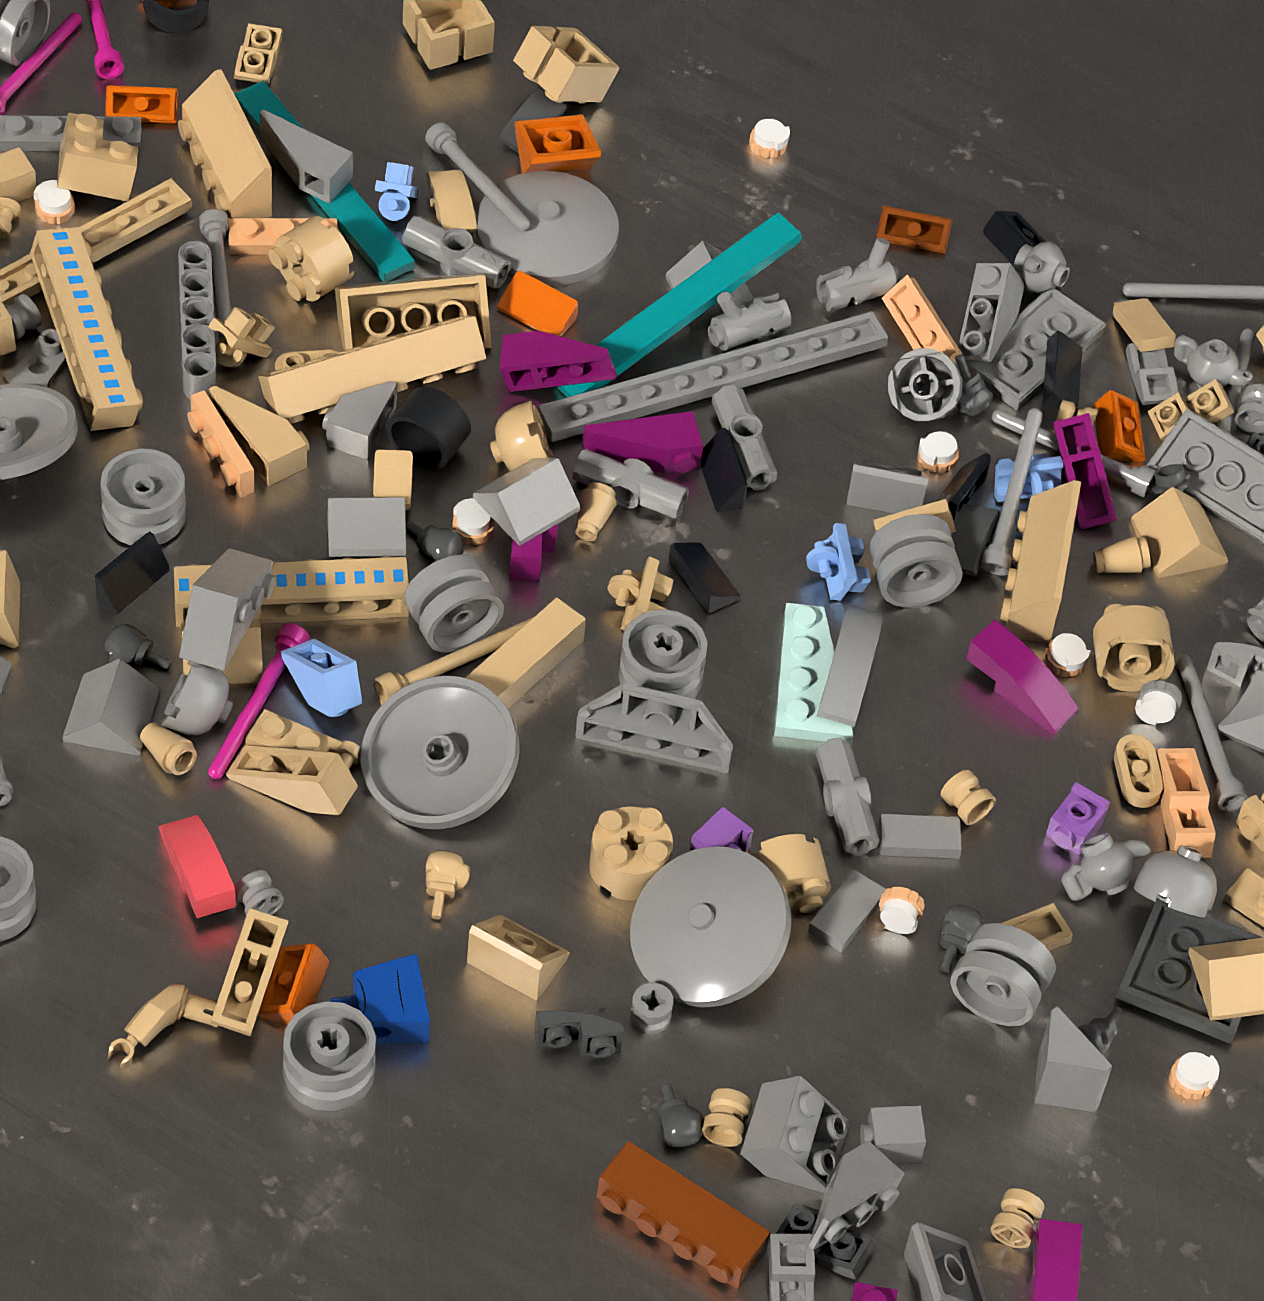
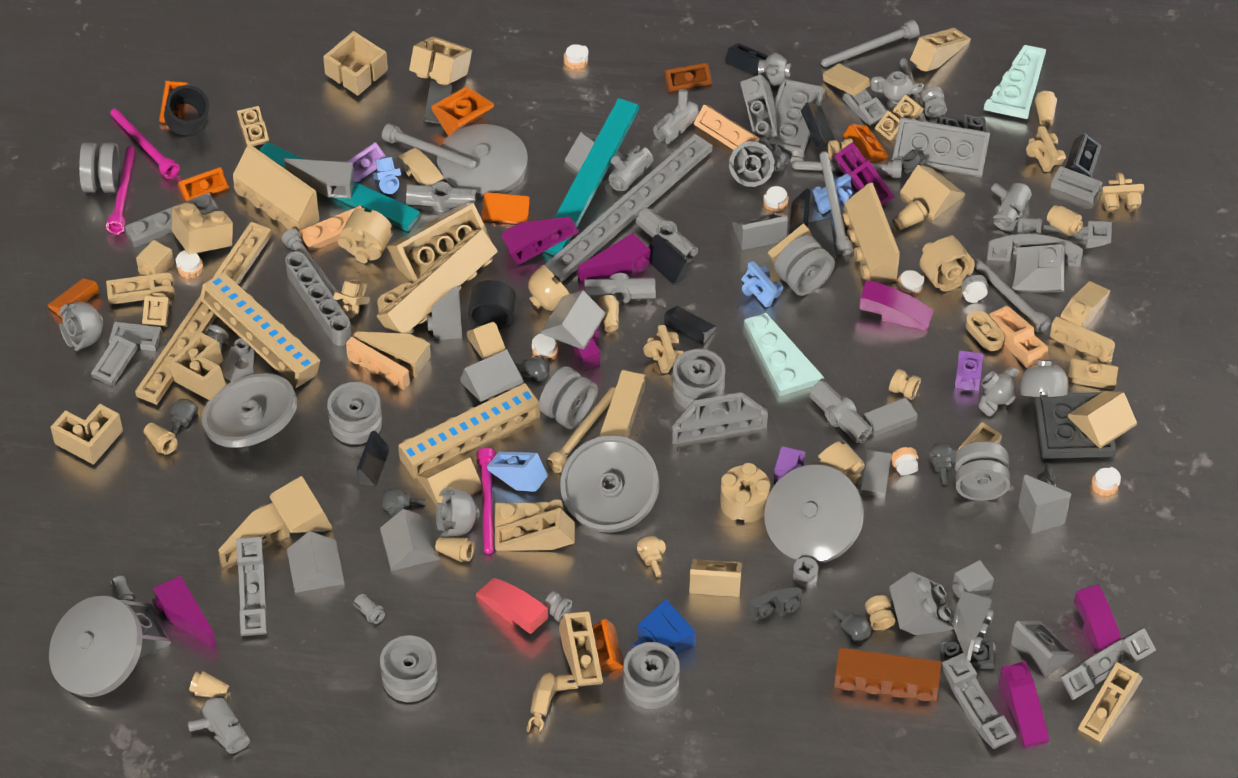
camera: 20 degrees left, 0 degrees up
light grey wedge [179,548,275,670] -> none
light grey slope [817,604,884,727] -> none
tan wheel [990,1188,1045,1248] -> none
none -> lavender slope [347,142,386,182]

